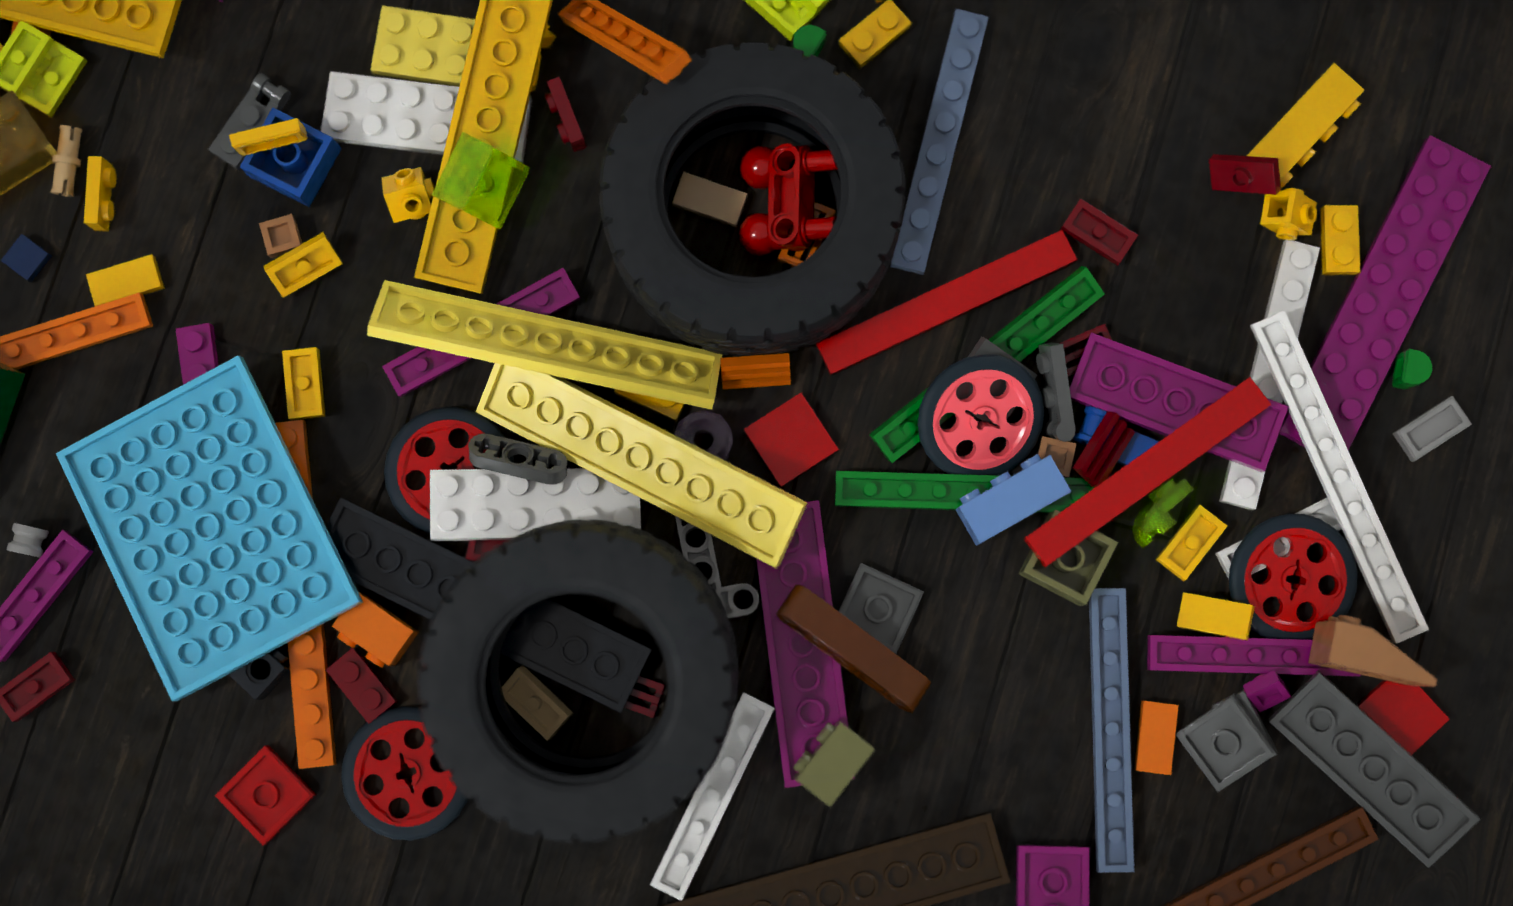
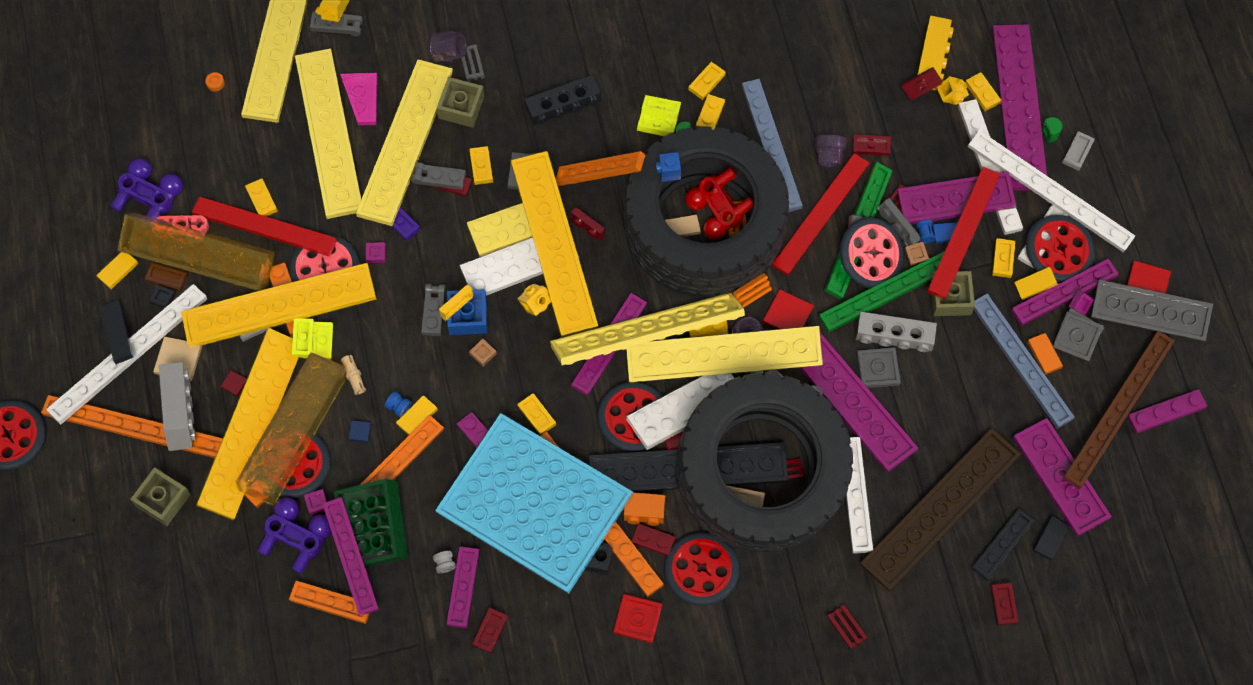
camera: 30 degrees left, 15 degrees down
yellow plate [84,156,116,231] -> none
yellow plate [264,232,342,298] -> none
clear neon green slope [432,132,531,230] -> none
dark grey beam [468,434,567,485] -> none
reddish brown beam [776,584,931,713] -> none
olive brick [793,720,875,807] -> none
medium blue brick [955,454,1072,546] -> none
dark red tile [1073,411,1135,488] -> none
clear neon green slope [1133,478,1194,548] -> none
medium nougat slope [1308,615,1437,687] -> none
none -> blue wheel [385,391,412,418]
none -> blue brick [656,152,681,182]
none -> clear purple piece [815,135,847,167]
none -> light grey brick [856,312,937,352]

